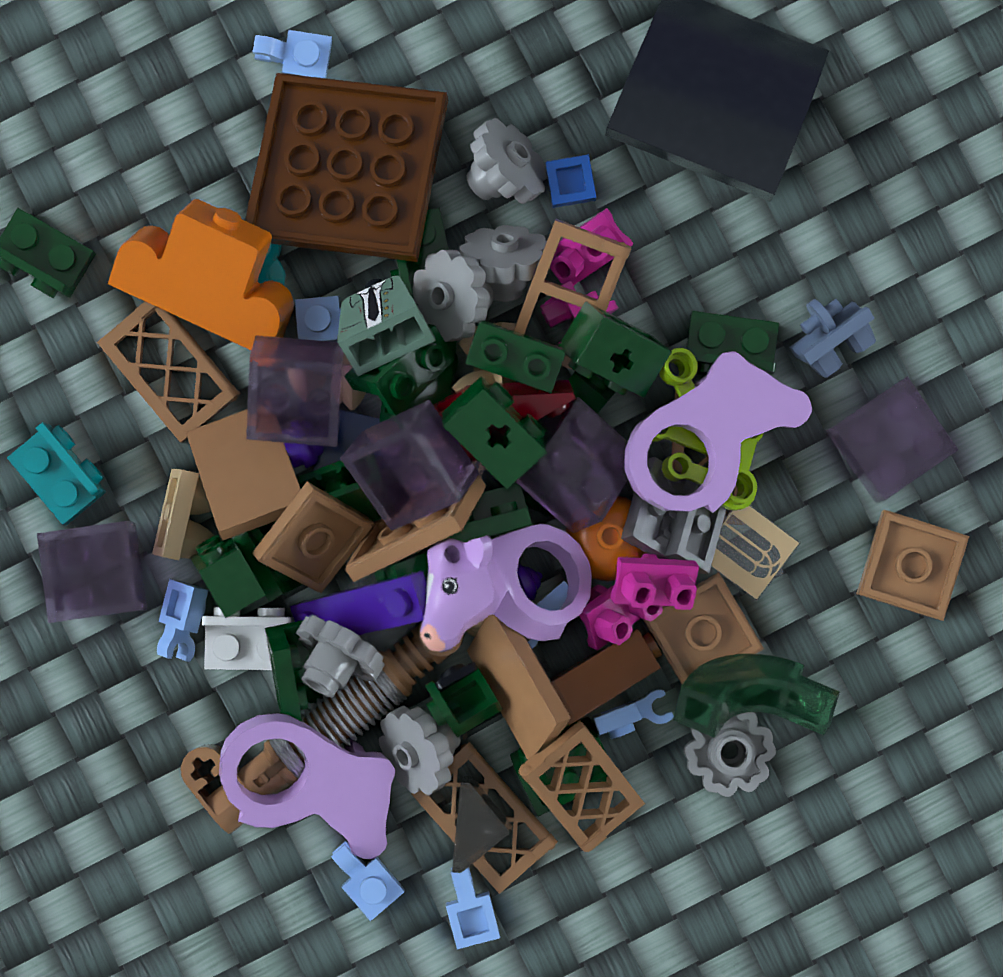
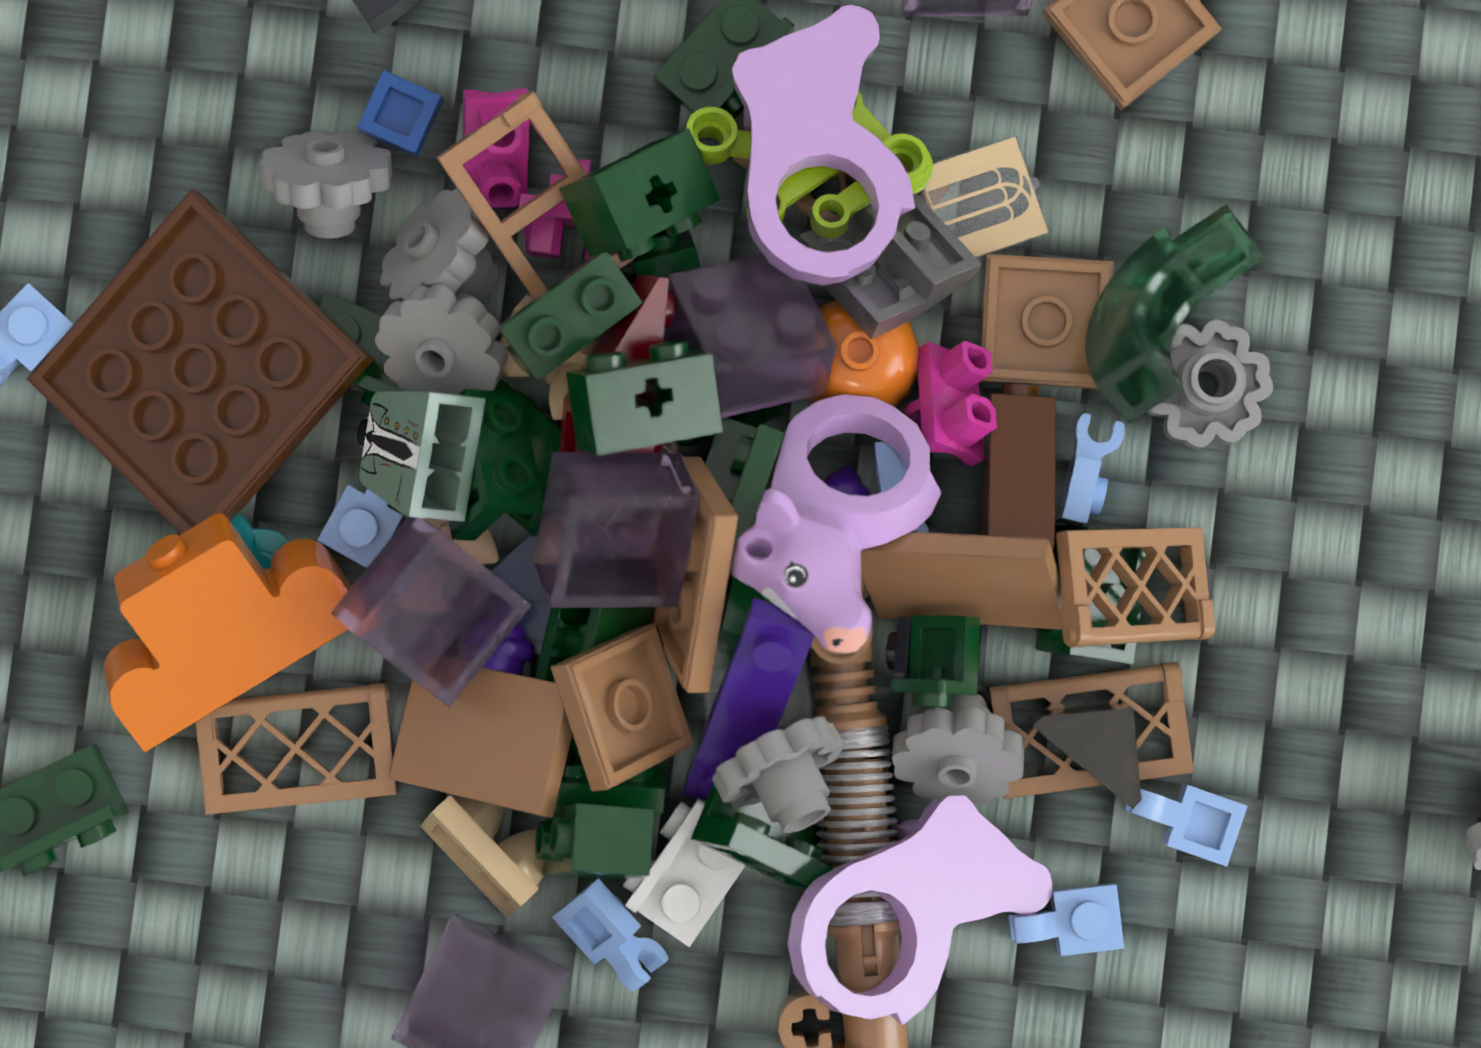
camera: 60 degrees left, 0 degrees up
teal bracket [7,422,106,526] -> none
dark pink hips [610,553,699,610] -> none

